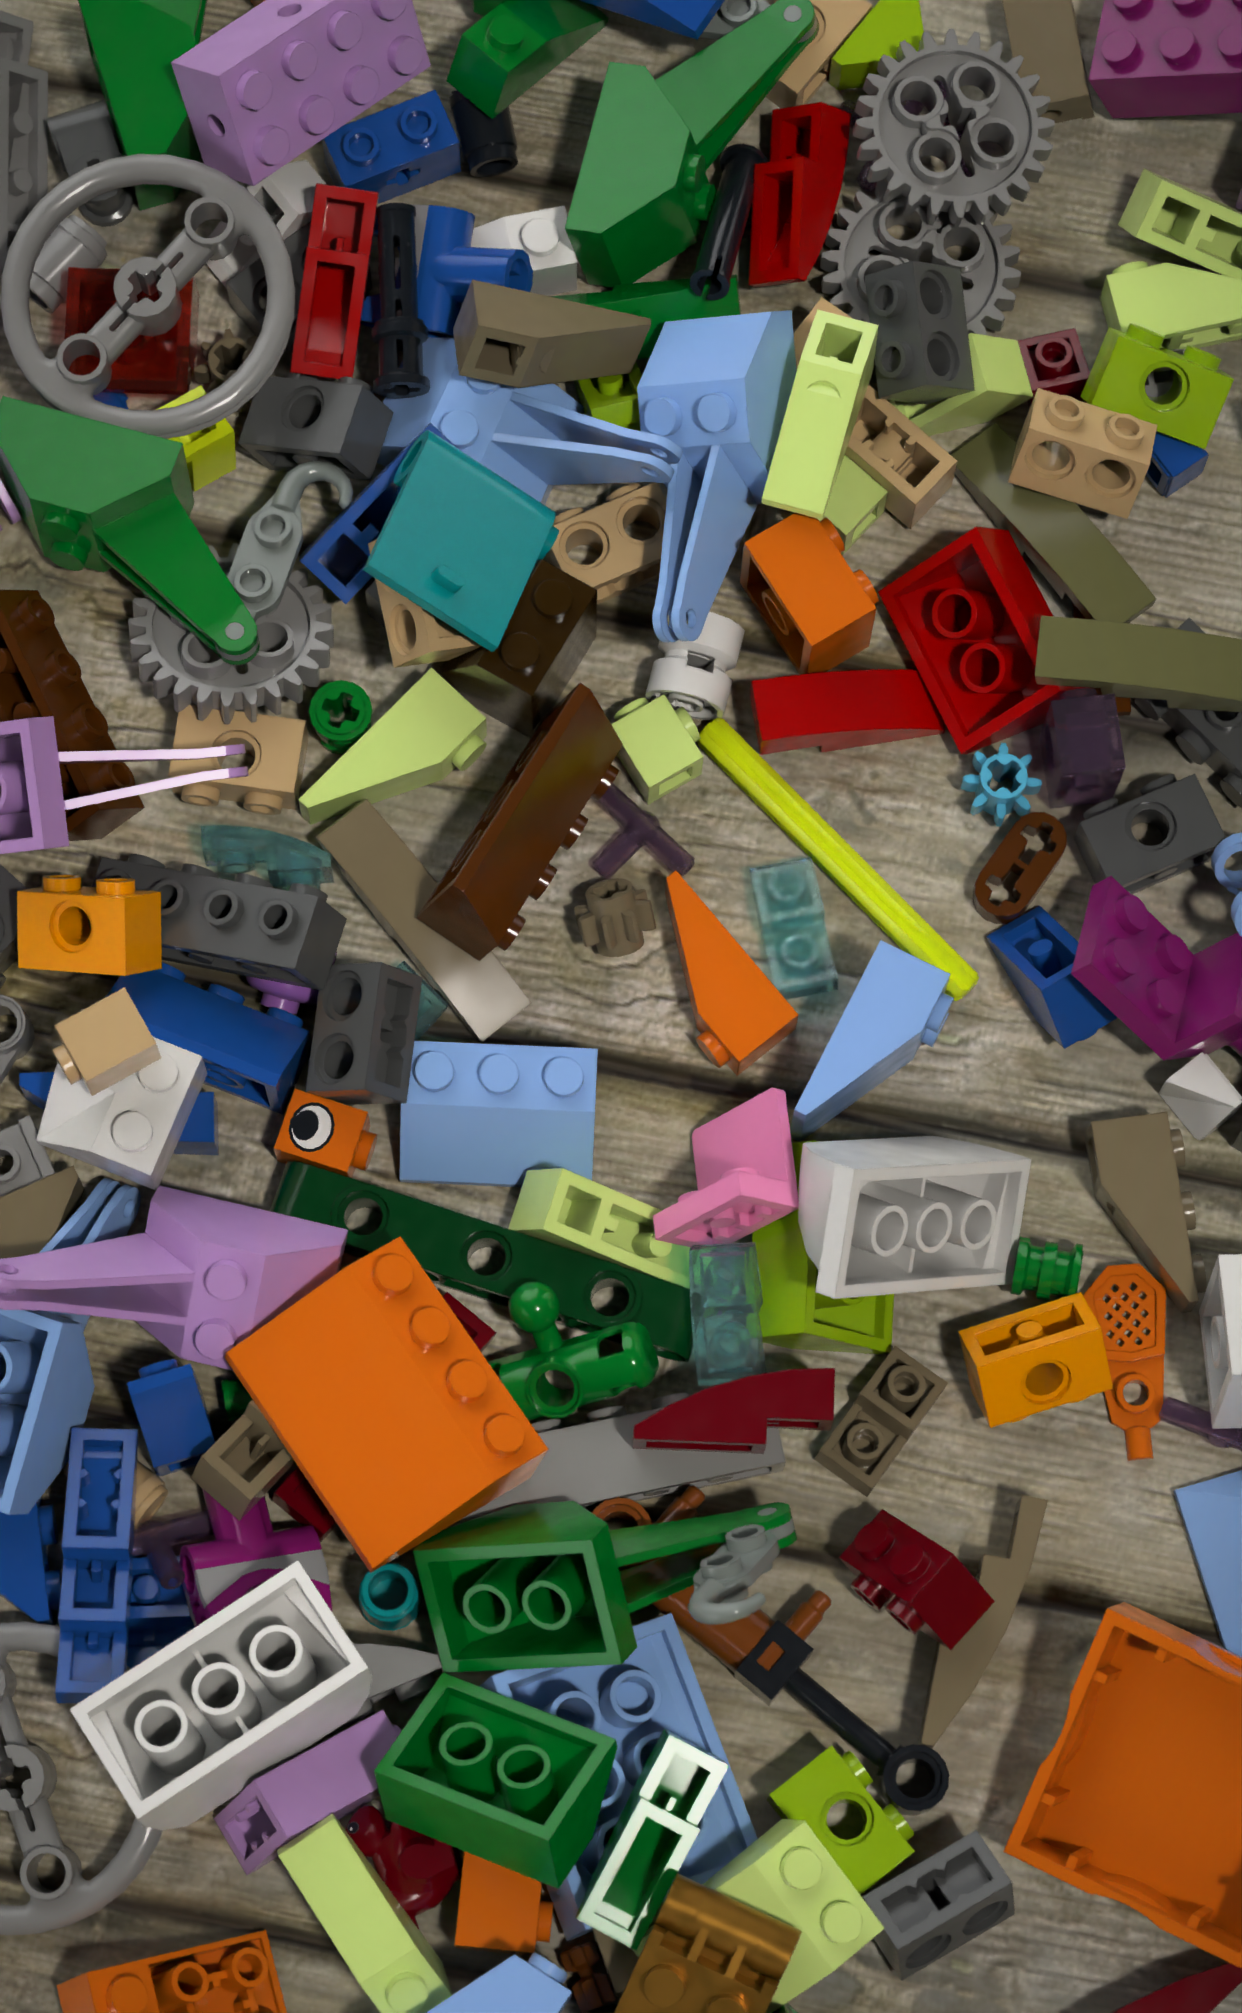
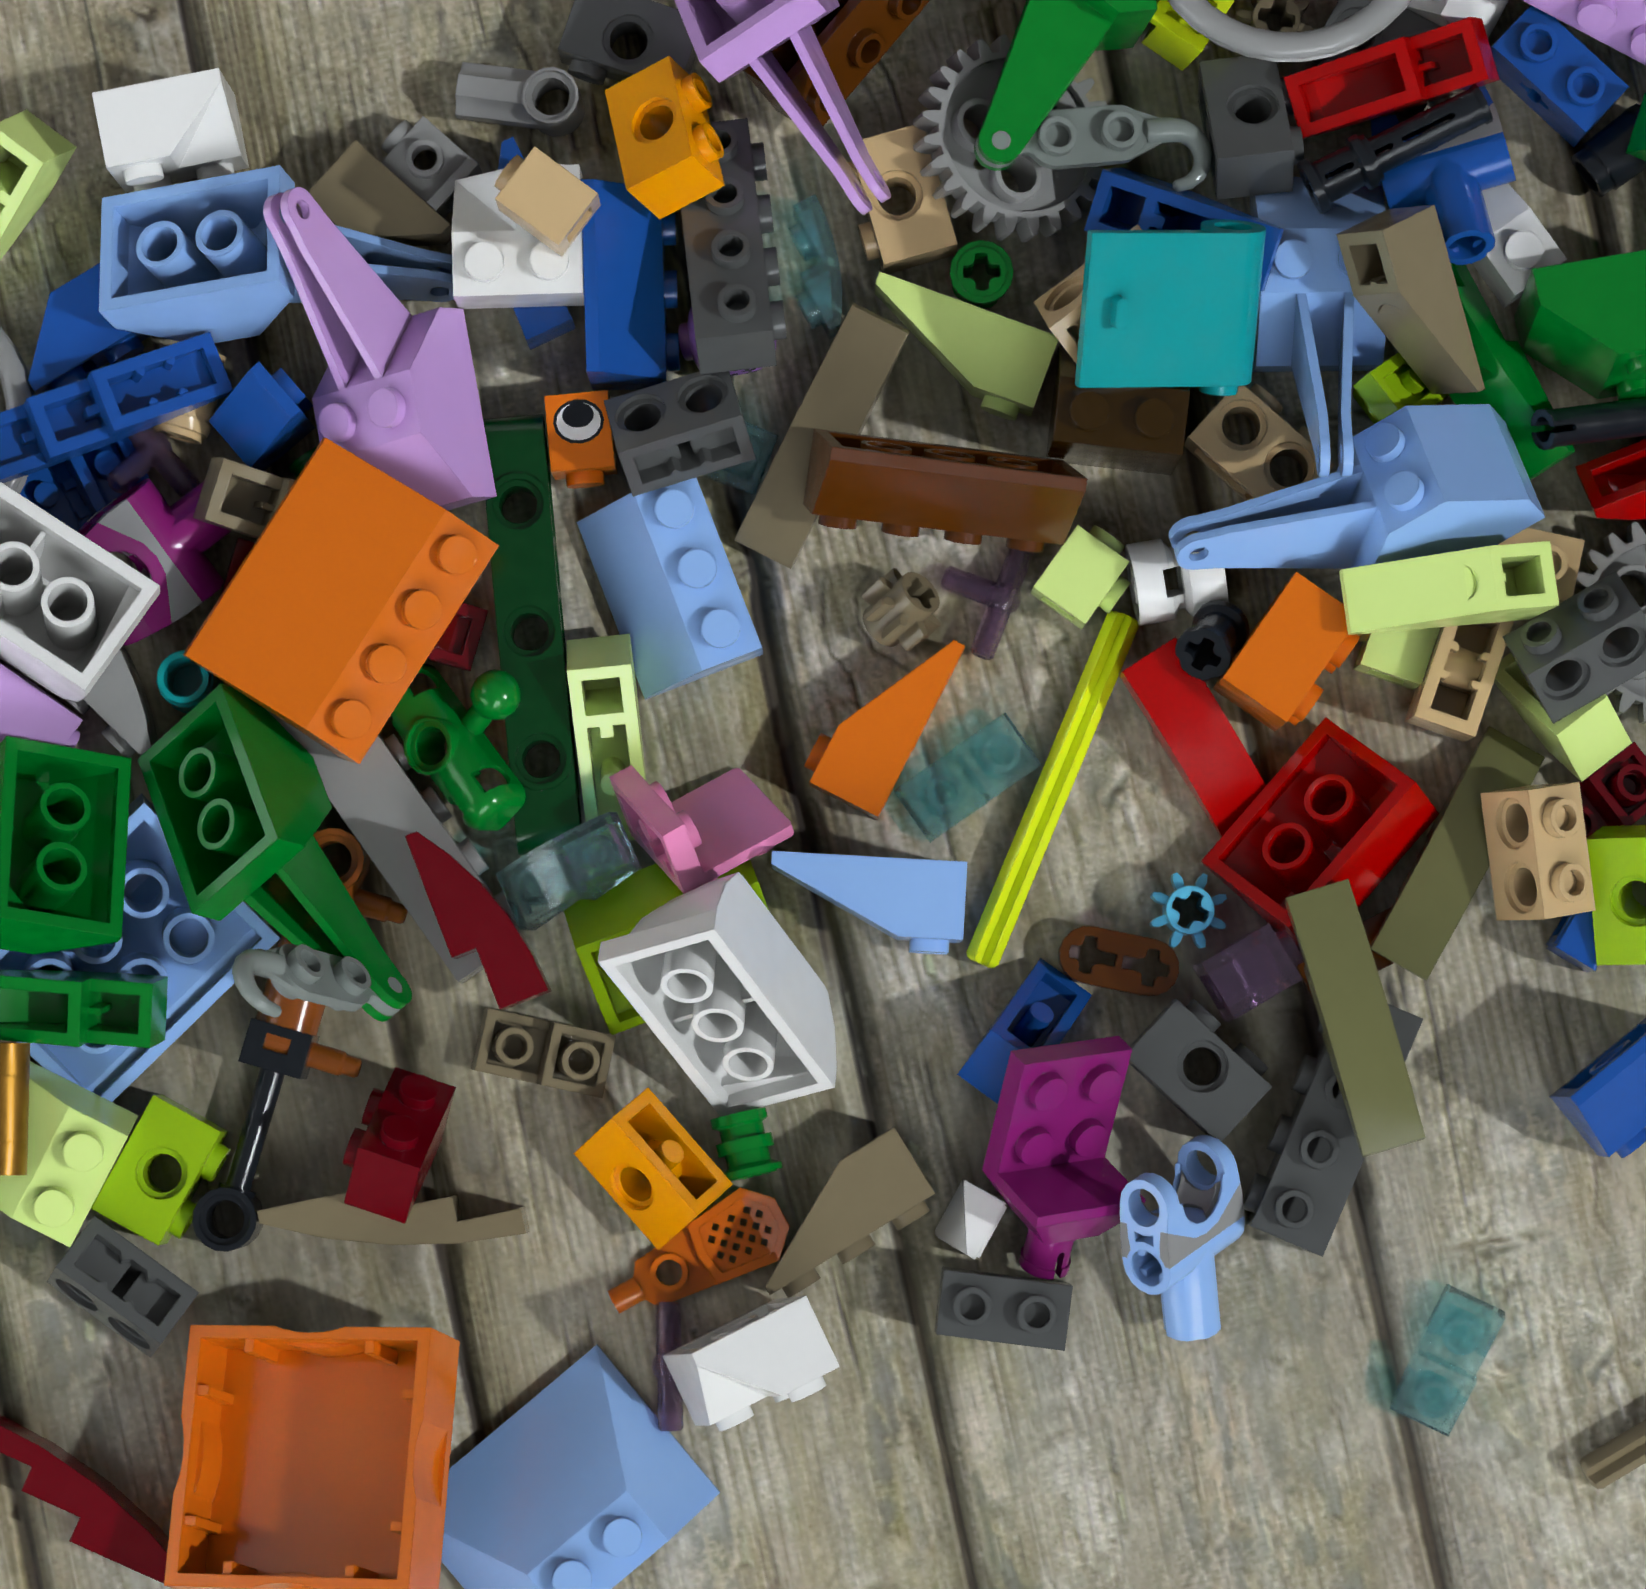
camera: 70 degrees right, 10 degrees up
none -> black bush [1175,600,1250,680]

